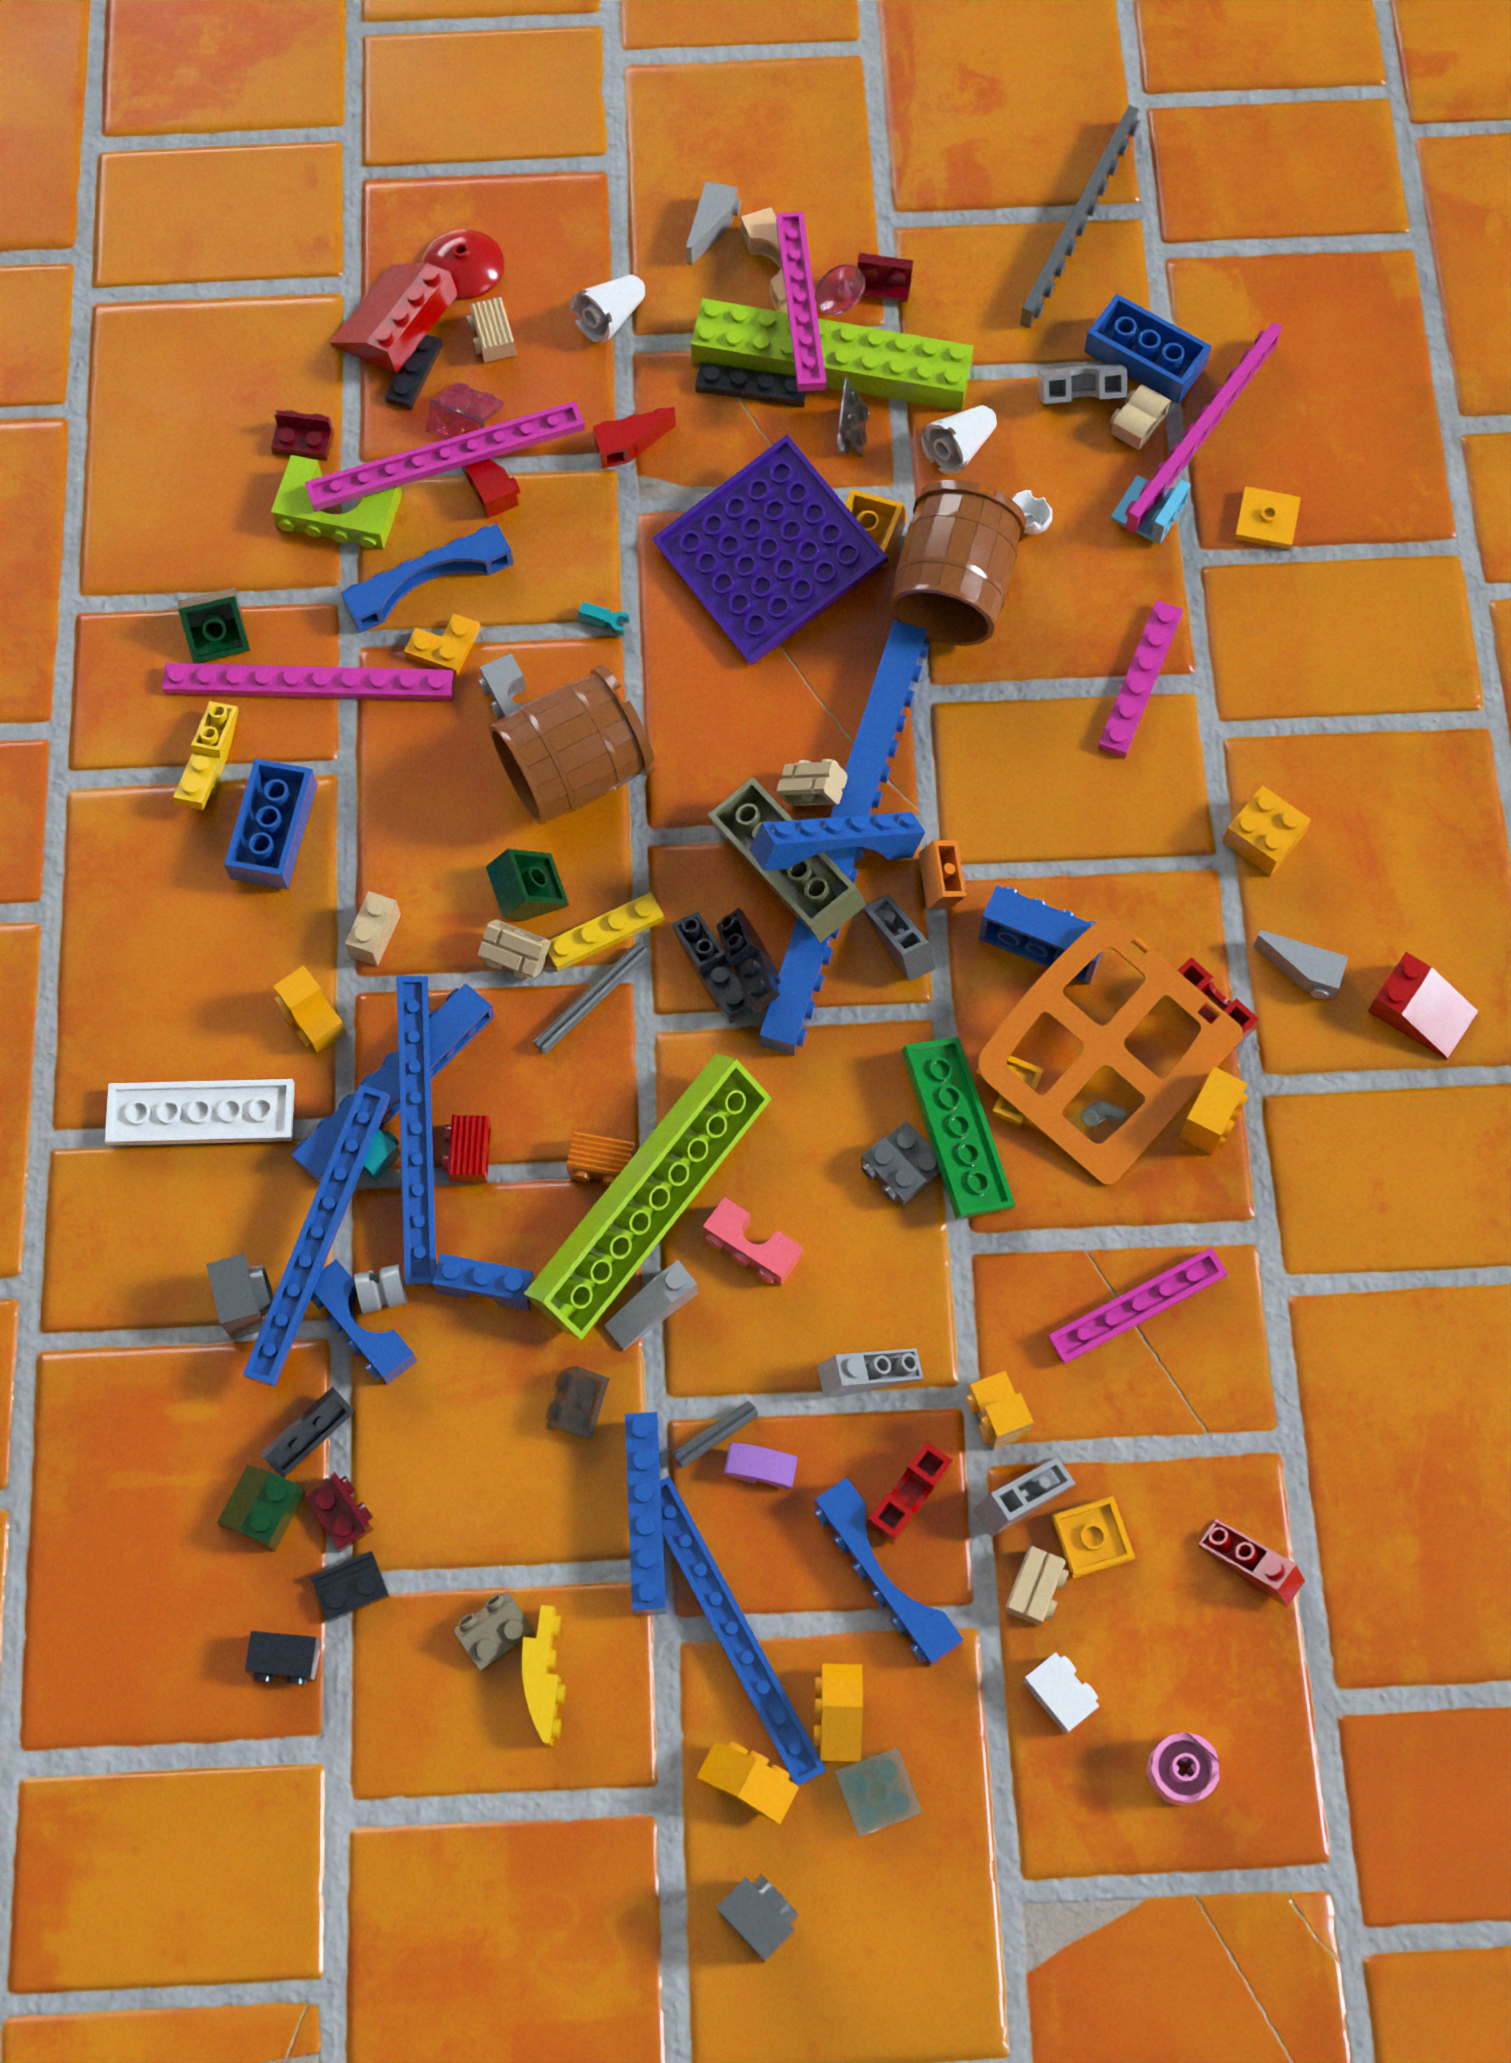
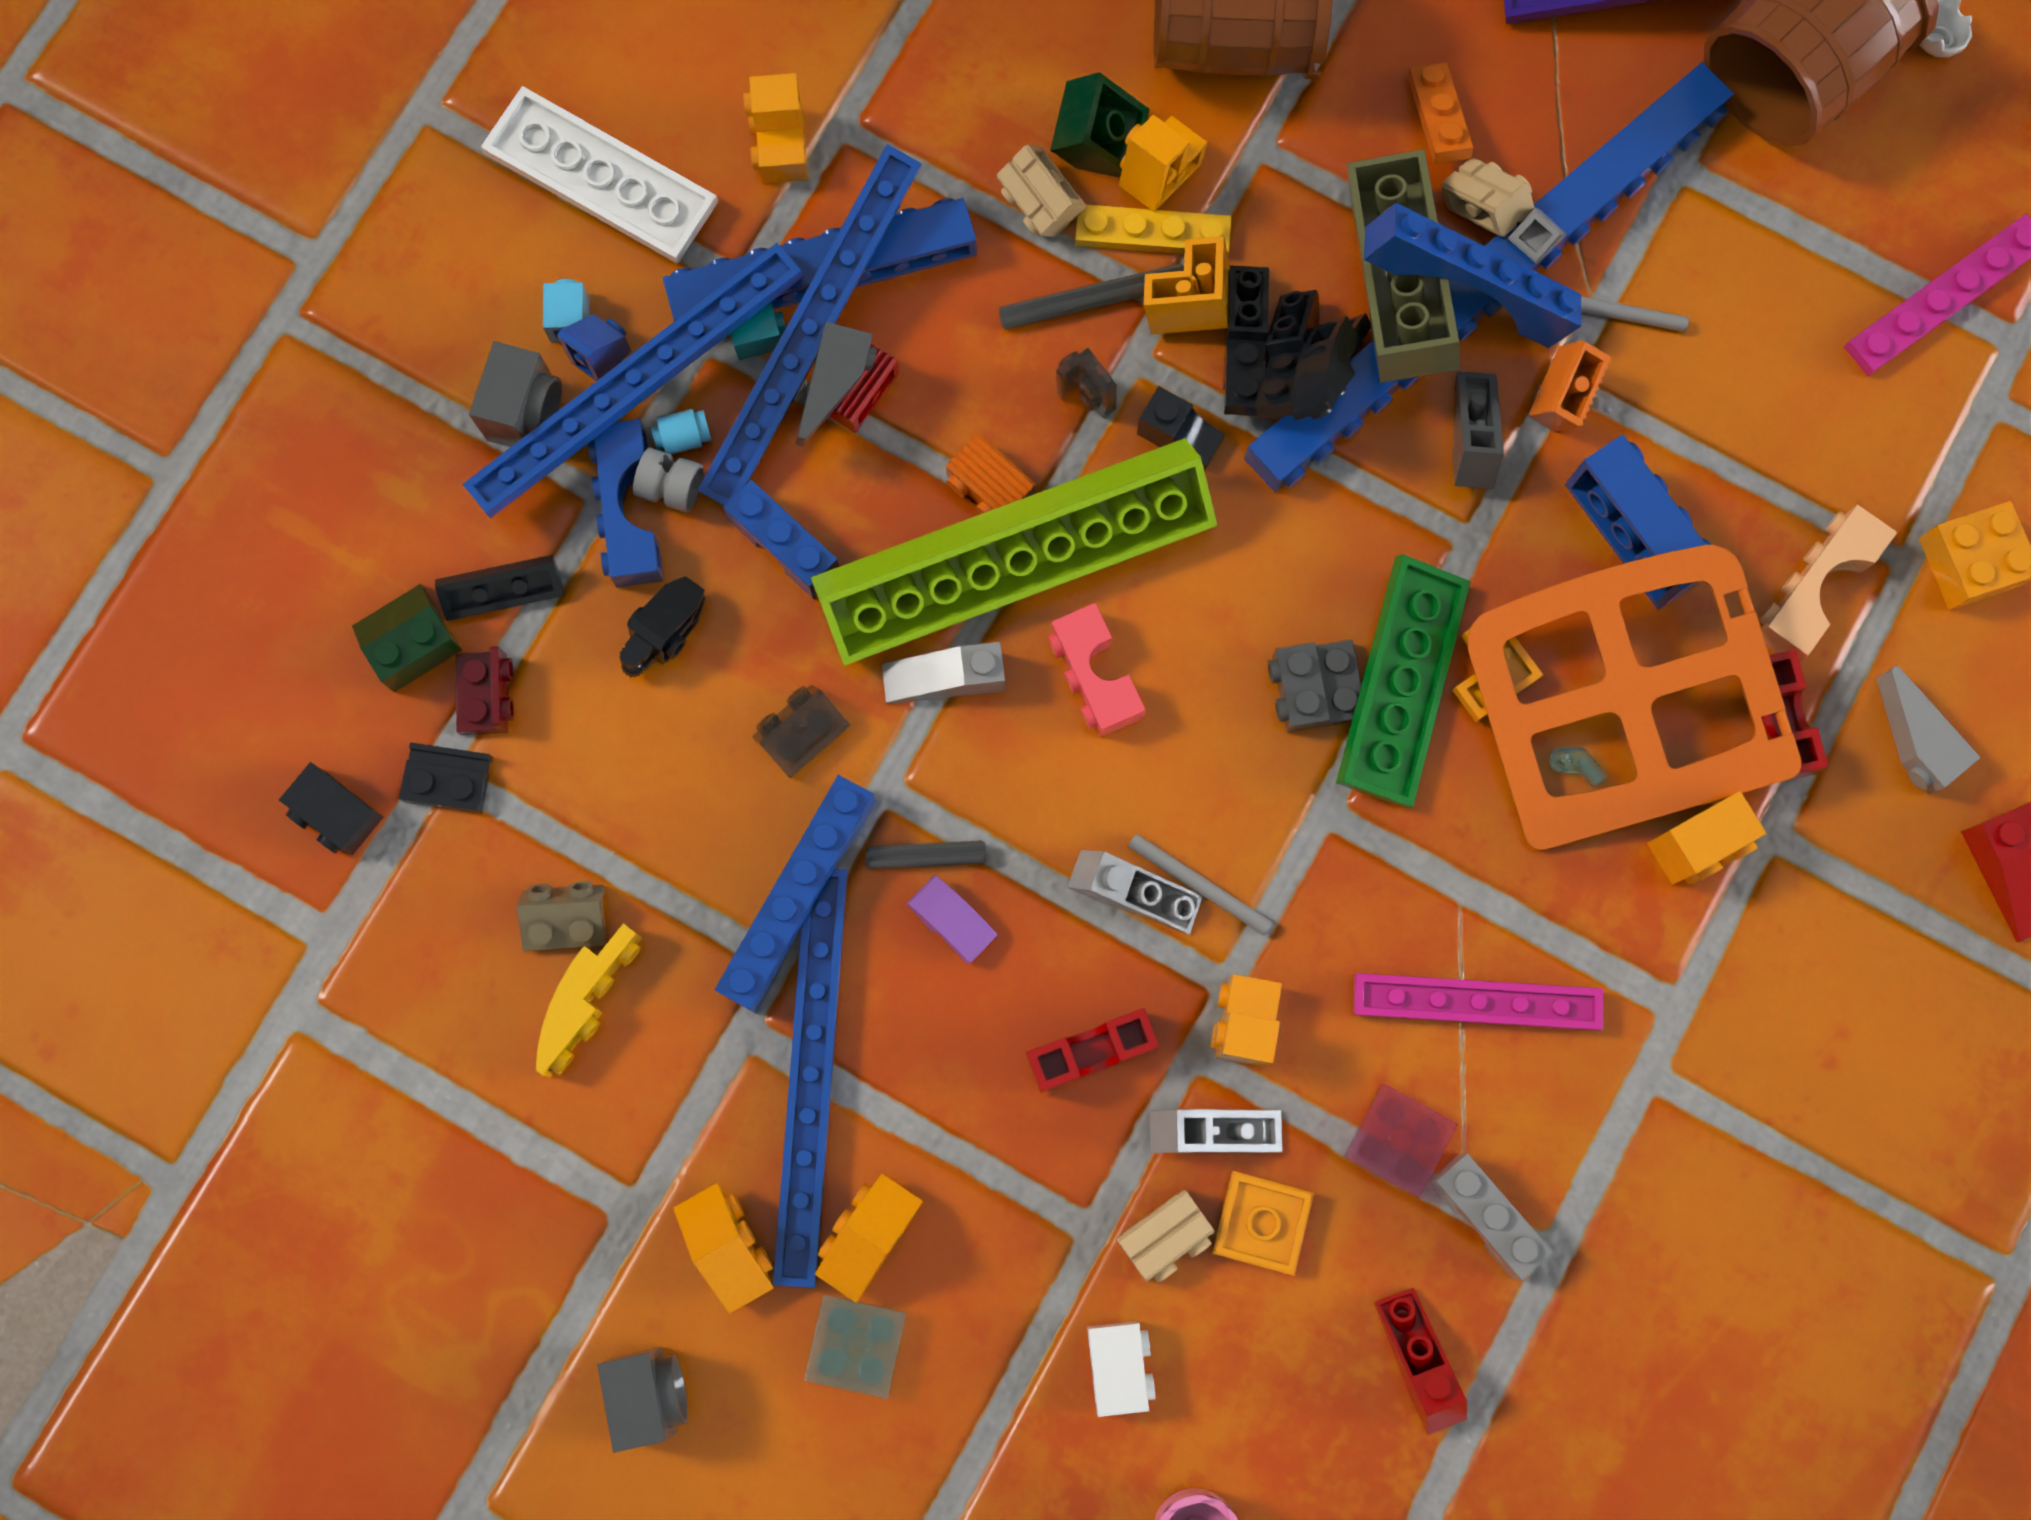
camera: 30 degrees right, 10 degrees up
tan brick [345,891,401,966] -> none
blue arch [813,1477,964,1667] -> none
none -> medium azure brick [543,279,590,342]
none -> blue slope [557,314,631,381]
none -> black hinge [619,576,705,678]
none -> medium azure brick [651,408,712,454]
none -> dark grey slope [795,321,877,447]
none -> clear smoke bracket [1056,347,1117,419]
none -> light orange brick [1119,114,1207,212]
none -> light grey bar [1128,833,1273,936]
none -> black arch [1137,386,1225,471]
none -> light orange brick [1144,236,1230,335]
none -> black slope [1292,313,1371,421]
none -> clear pink plate [1343,1083,1458,1198]
none -> orange plate [1408,62,1474,164]
none -> light grey arch [1427,1153,1553,1280]
none -> light grey slope [1508,208,1567,264]
none -> light grey bar [1581,296,1689,332]
none -> light nougat arch [1758,504,1897,661]

